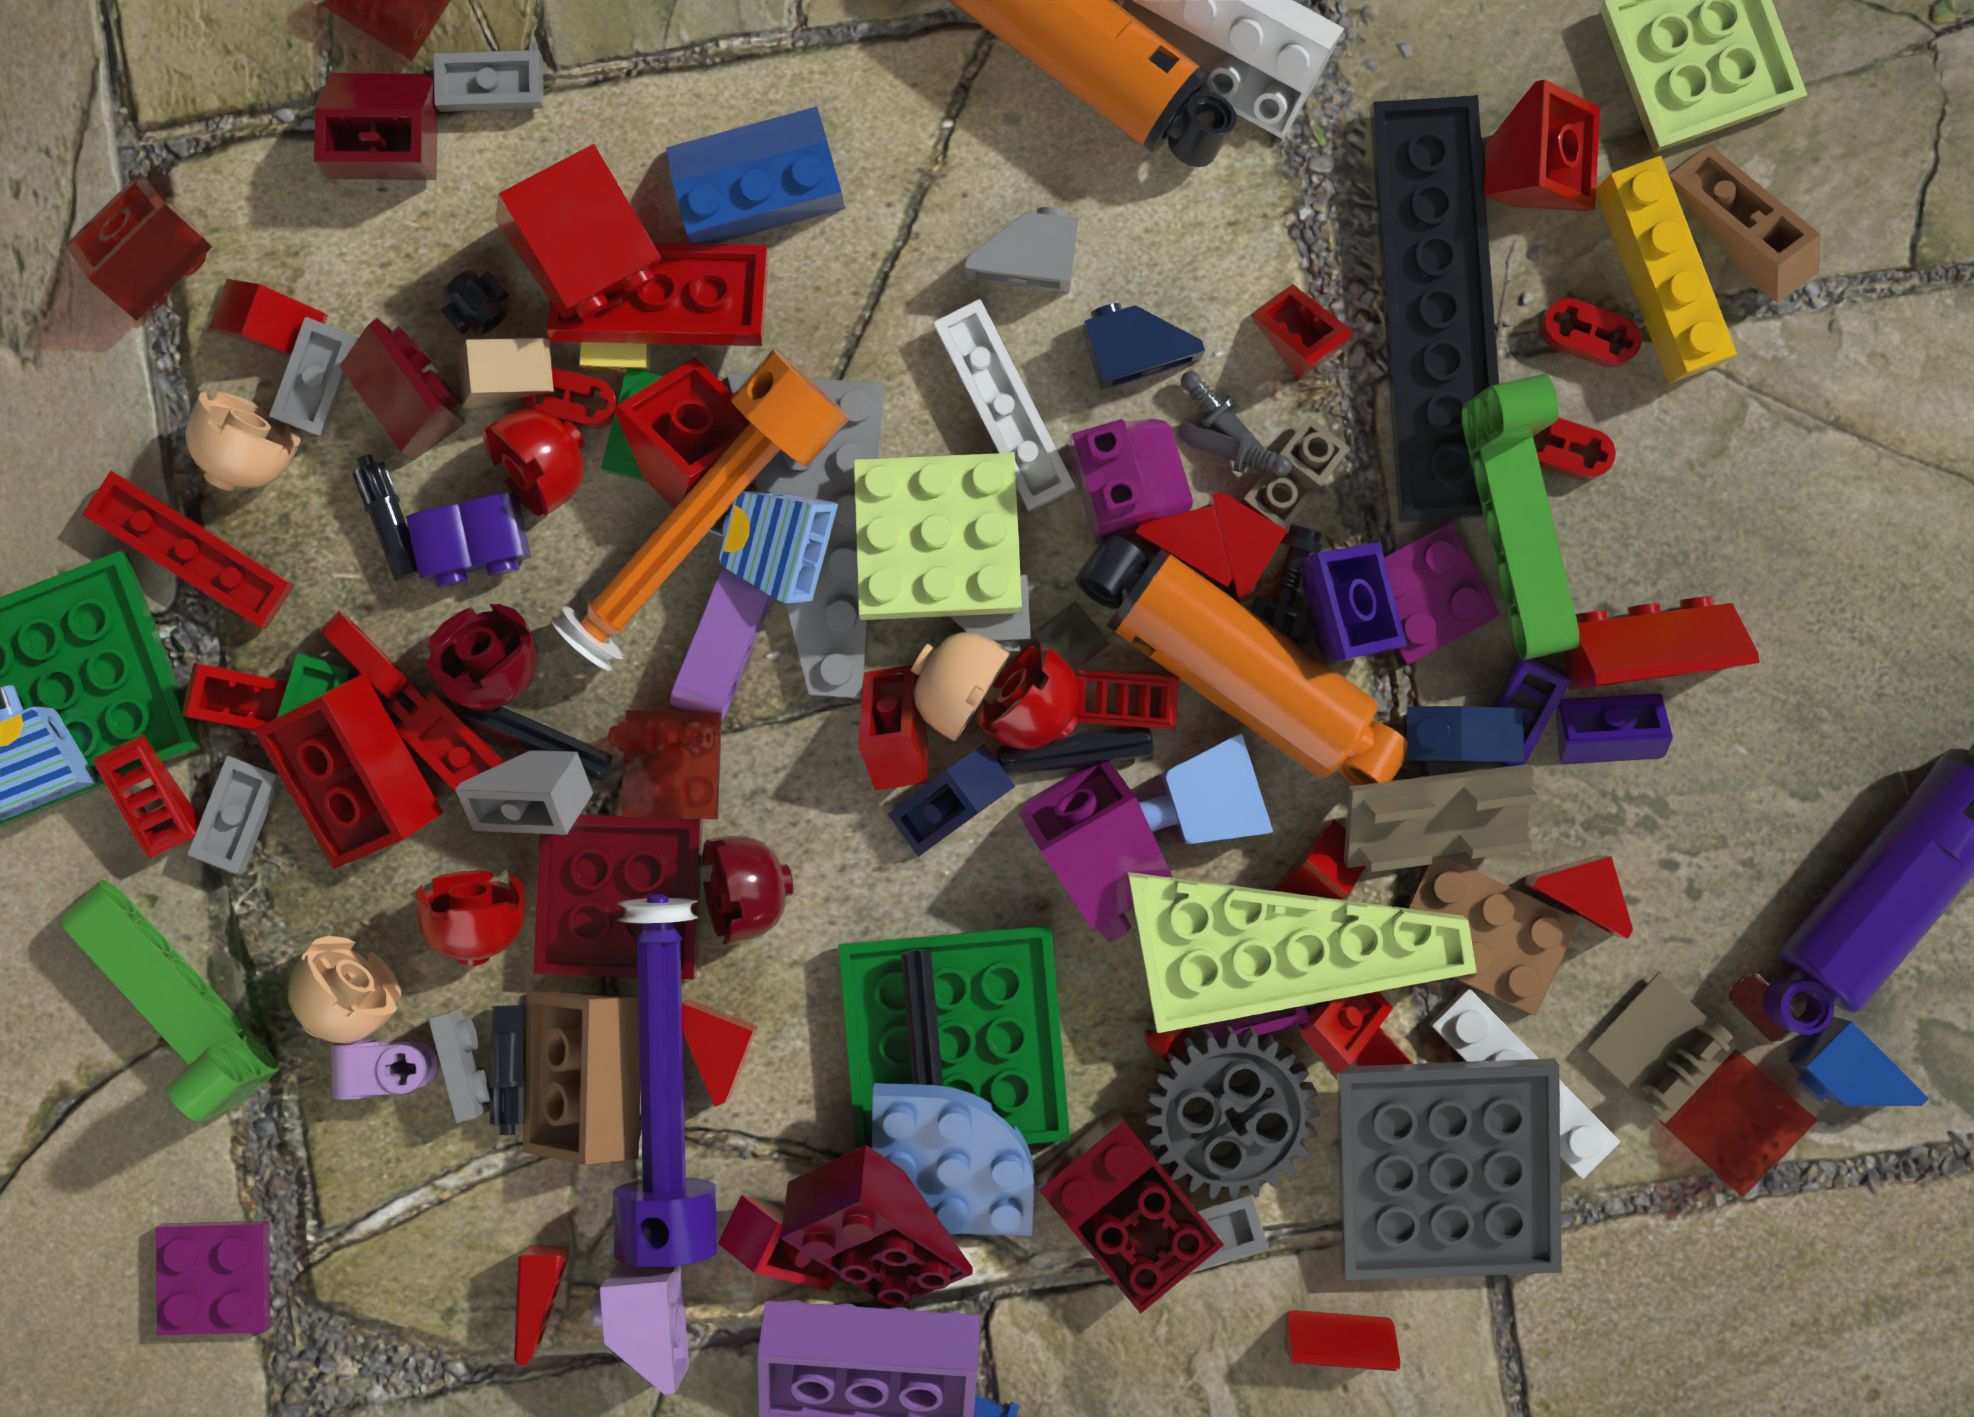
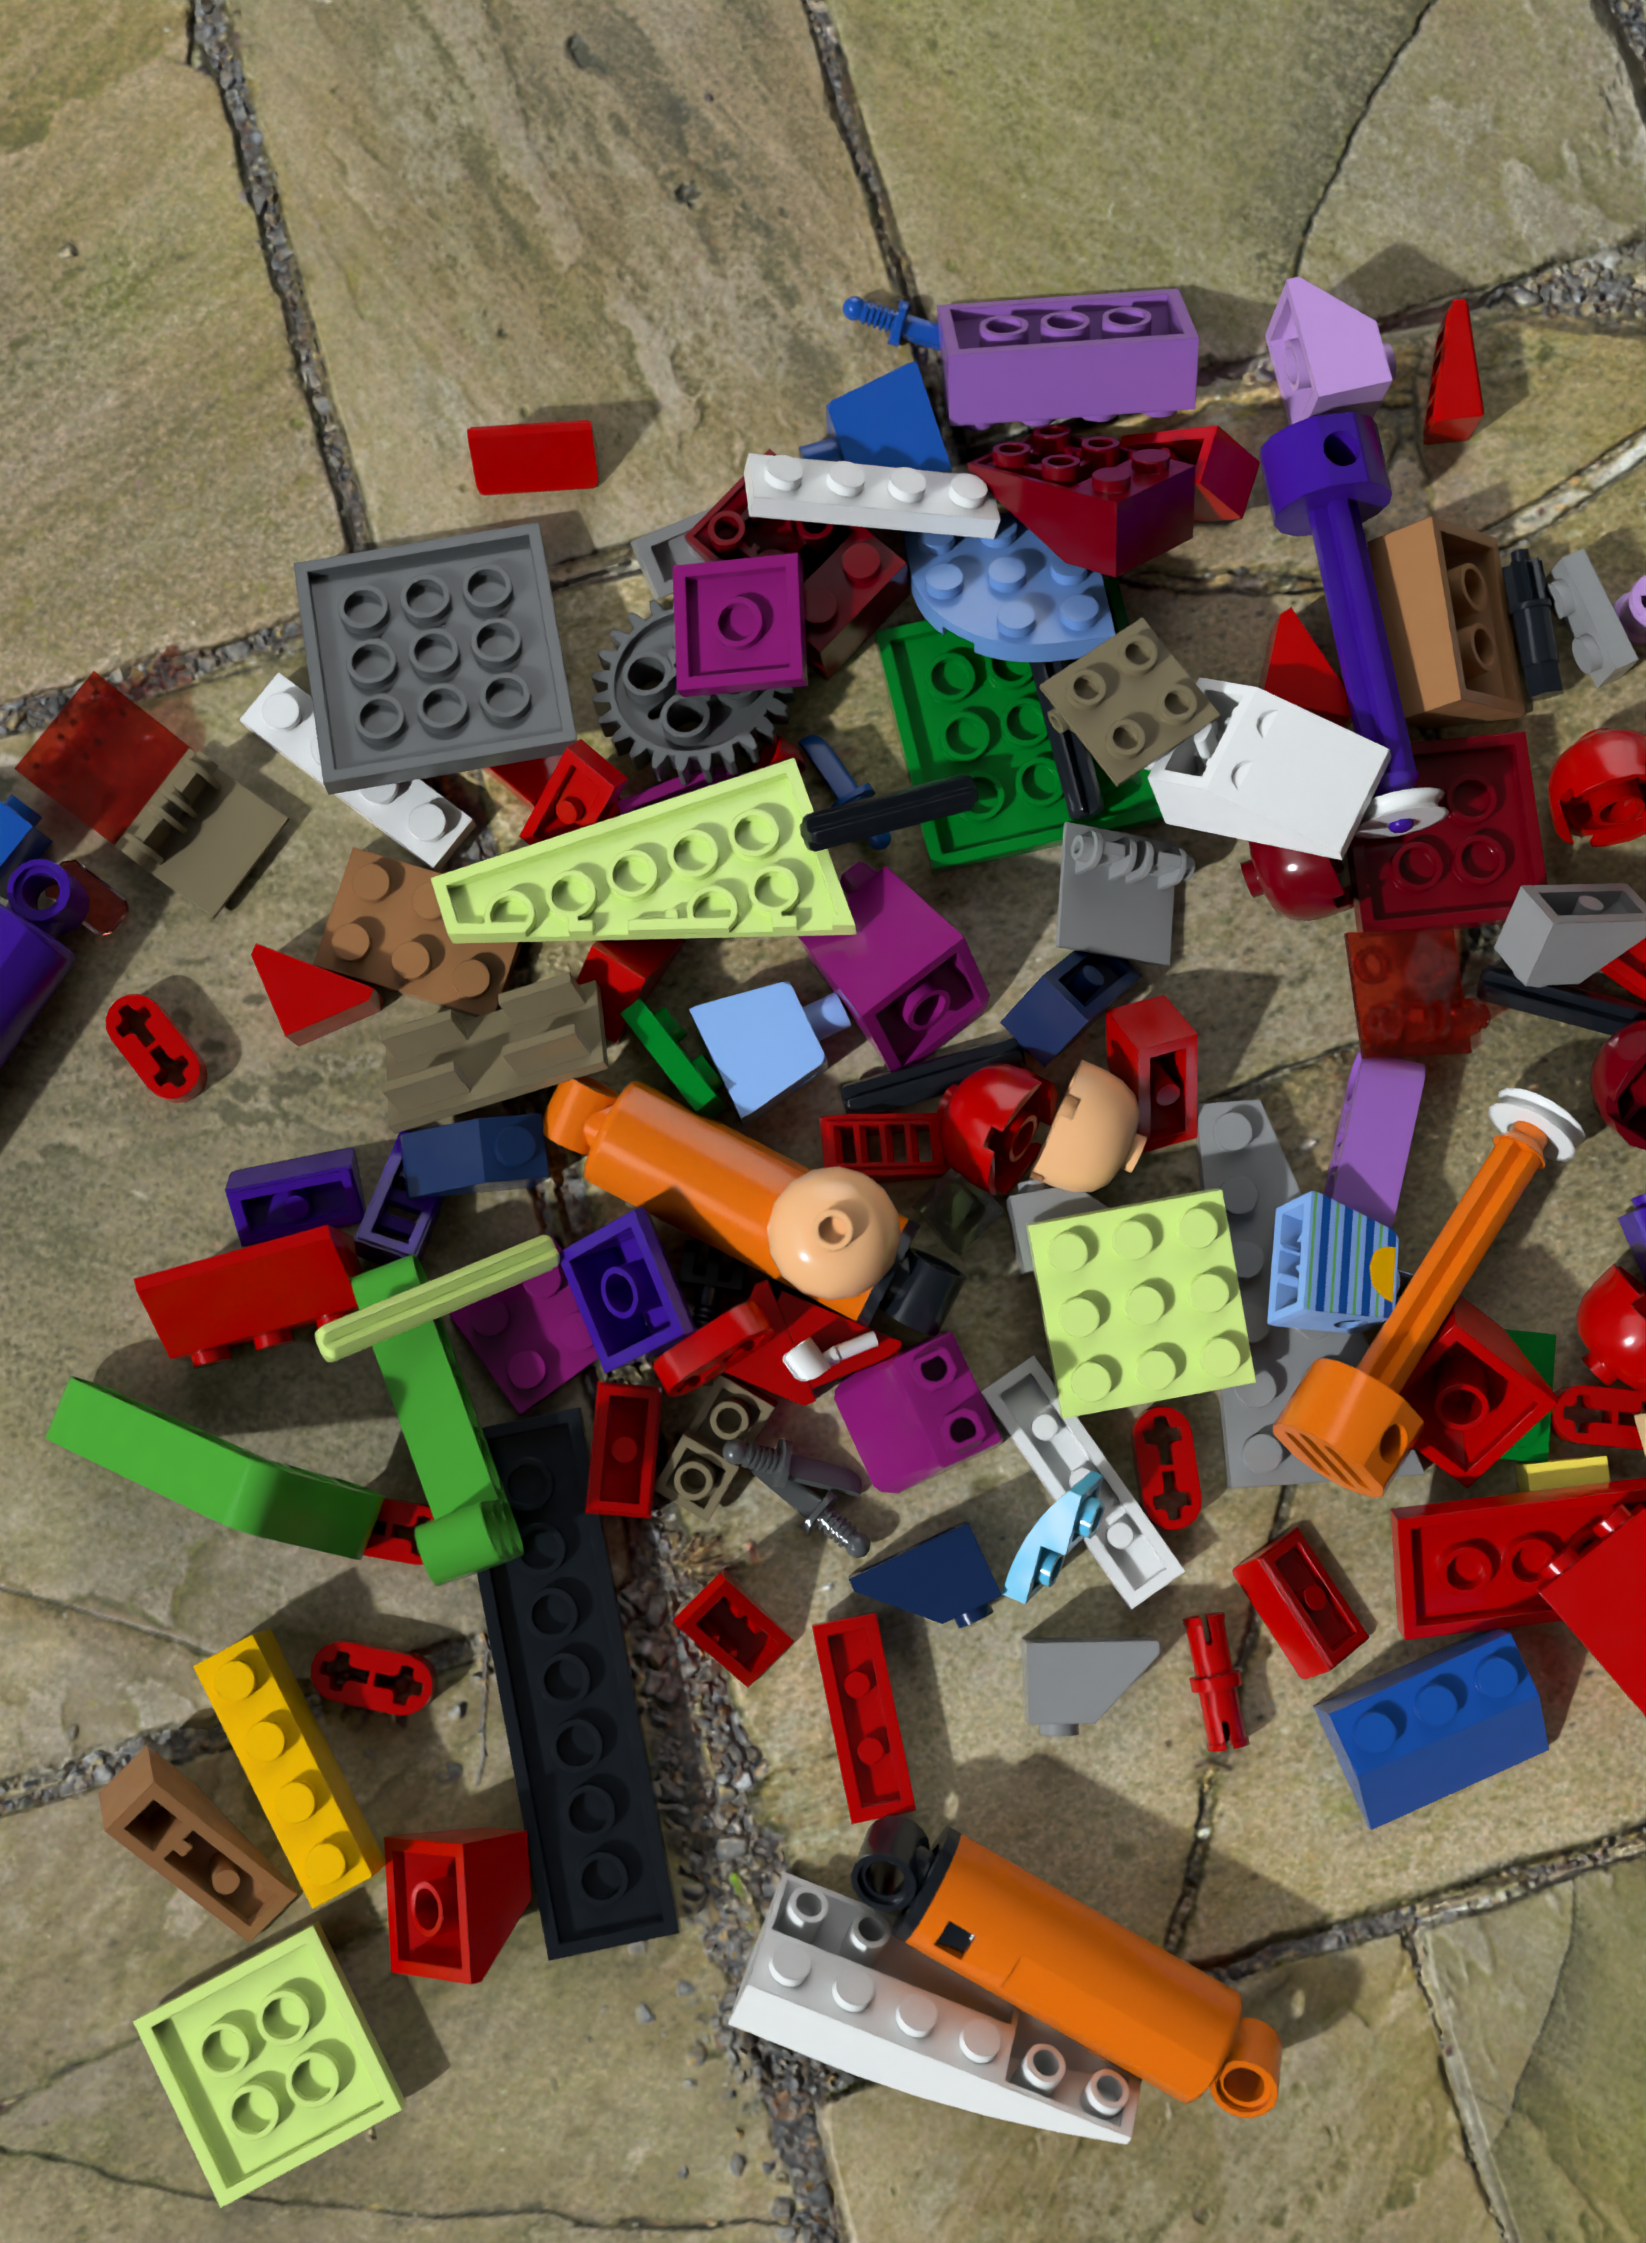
camera: 175 degrees right, 5 degrees down
none -> bright green beam [45,1376,386,1560]
none -> red beam [105,994,207,1103]
none -> yellowish green axle [315,1235,560,1362]
none -> red slope [585,1381,663,1519]
none -> green plate [620,998,729,1119]
none -> red beam [653,1301,775,1397]
none -> magenta plate [672,553,808,697]
none -> white plate [744,453,1000,539]
none -> light nougat cylinder [767,1166,901,1301]
none -> white hand [782,1331,878,1381]
none -> blue torso [798,361,952,473]
none -> blue piece [798,734,891,851]
none -> black axle [799,773,979,852]
none -> red plate [812,1611,916,1824]
none -> medium azure slope [1002,1471,1105,1604]
none -> dark tan hinge [1039,617,1221,787]
none -> light grey hinge [1056,822,1195,966]
none -> red beam [1130,1406,1202,1530]
none -> white slope [1144,677,1391,860]
none -> red pin [1182,1612,1250,1752]
none -> red slope [1232,1527,1370,1680]

